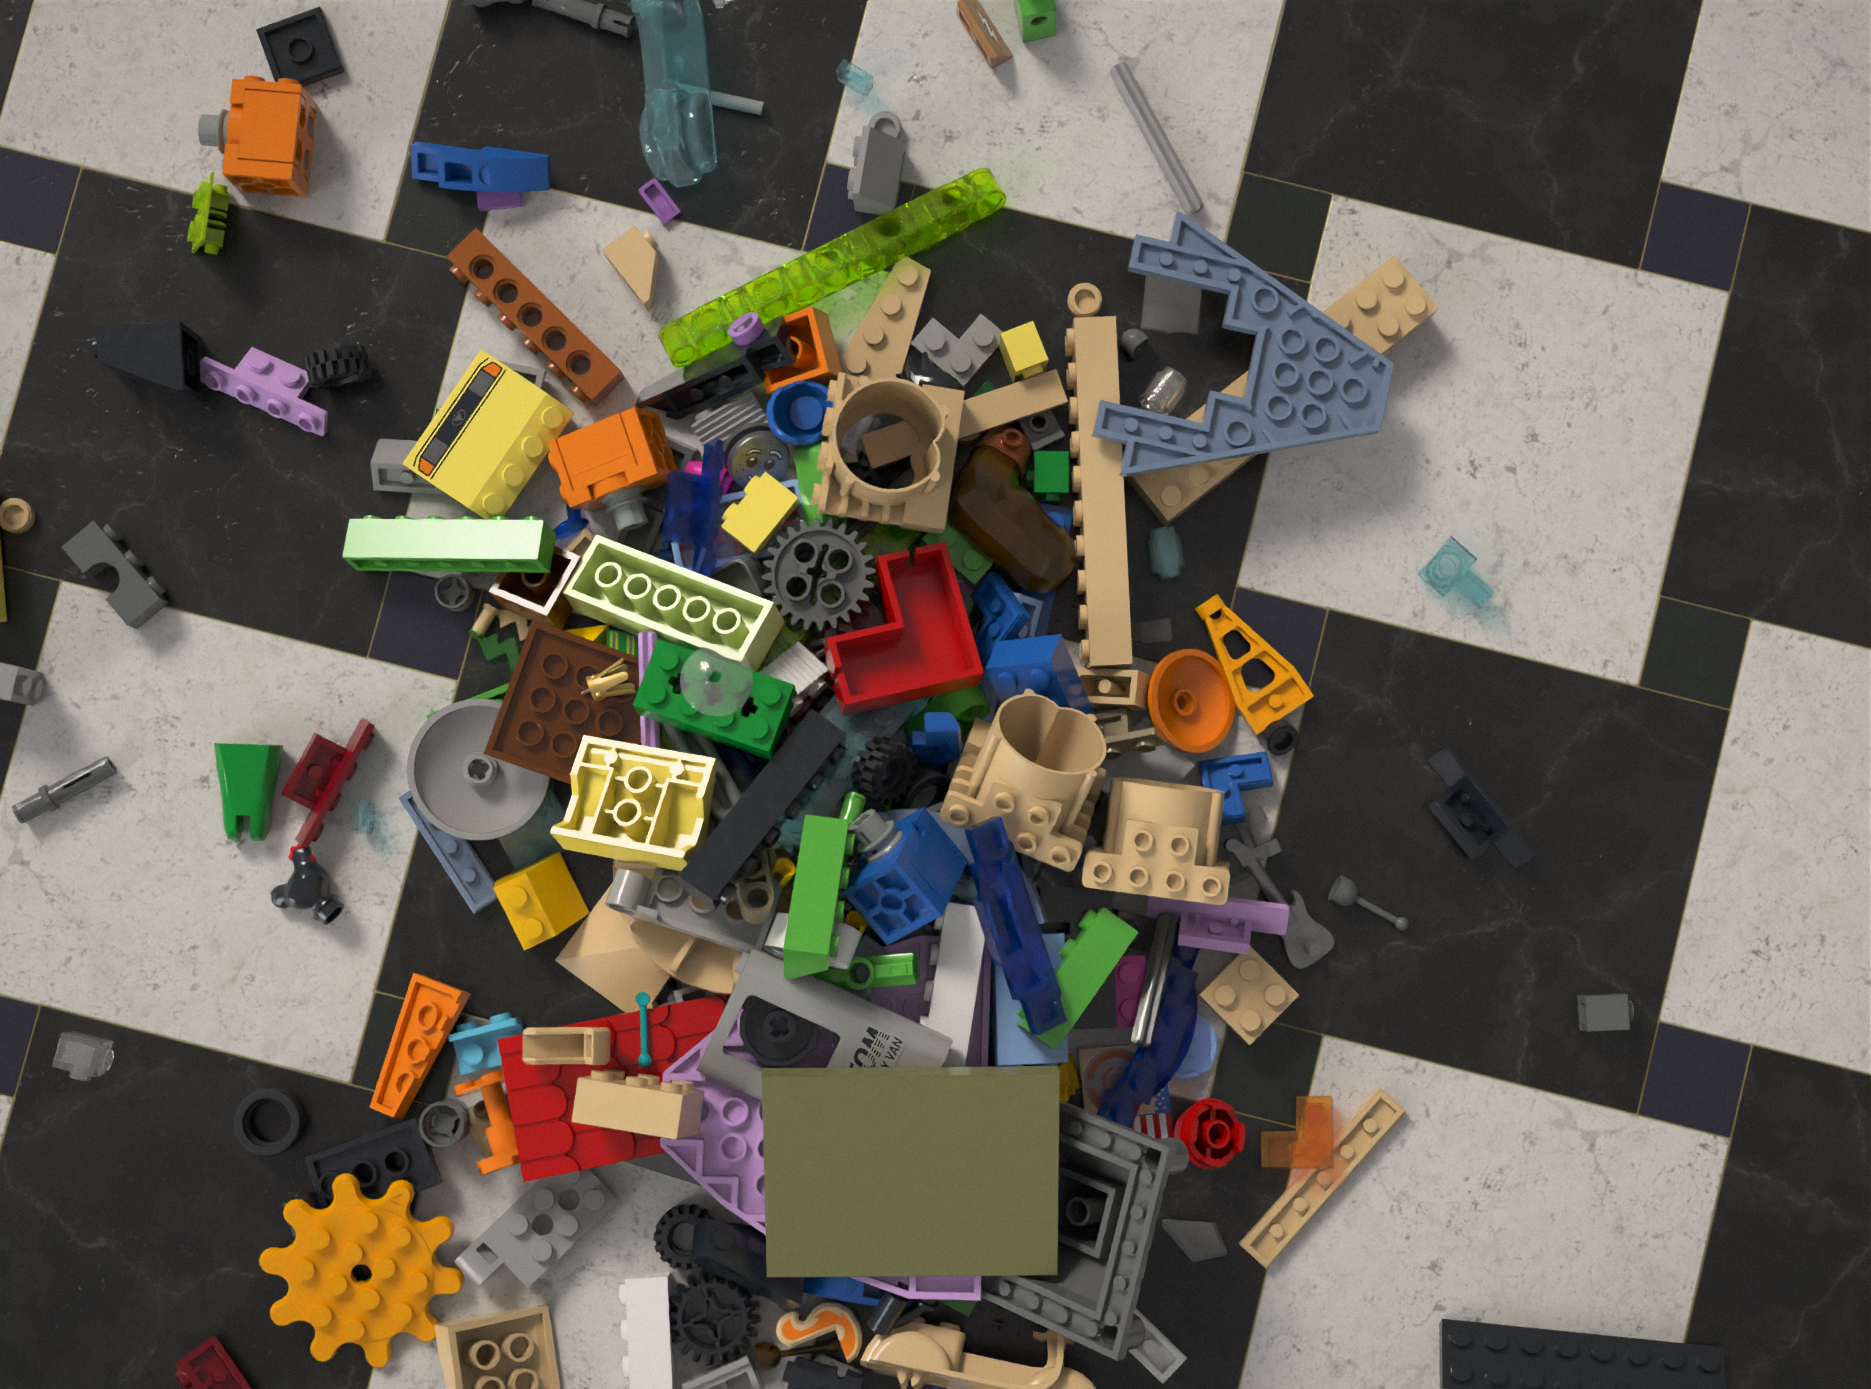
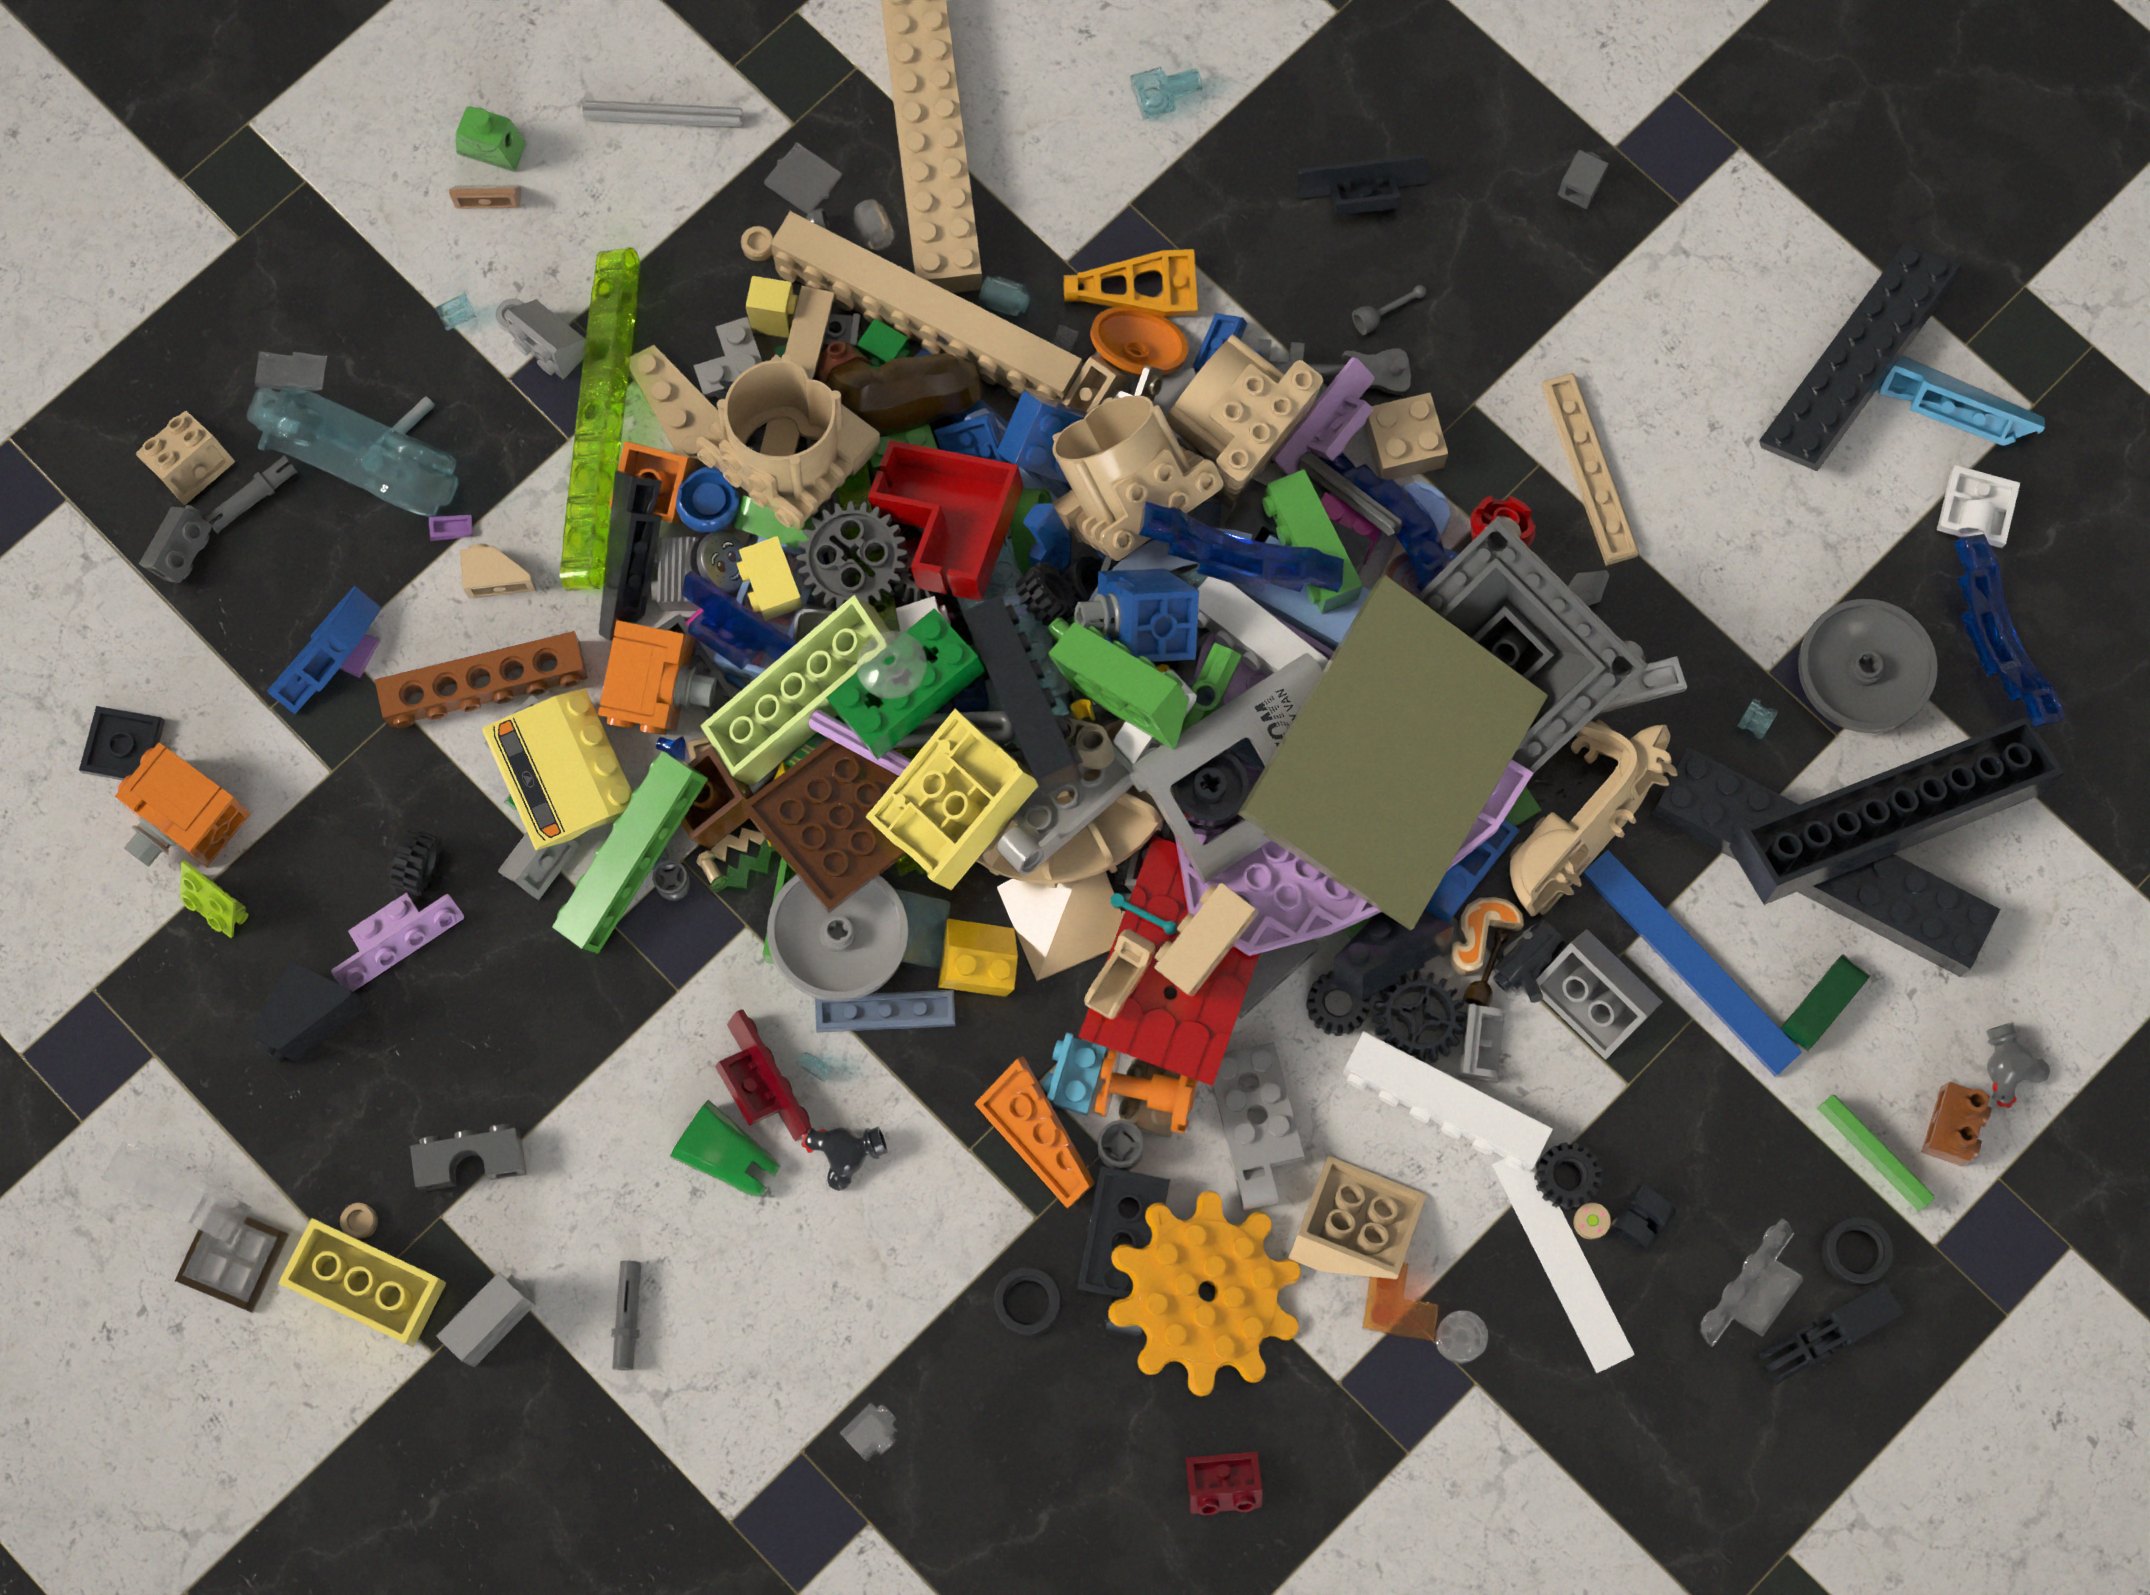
camera: 60 degrees left, 10 degrees down
pearl gold piece [580,658,636,703] -> none
medium lavender tile [728,312,764,345] -> none
black plant [867,1281,939,1336] -> none
sand blue wing [1092,212,1394,477] -> none
clear orange plate [1261,1096,1334,1169] -> none
black tile [1262,719,1298,756] -> none

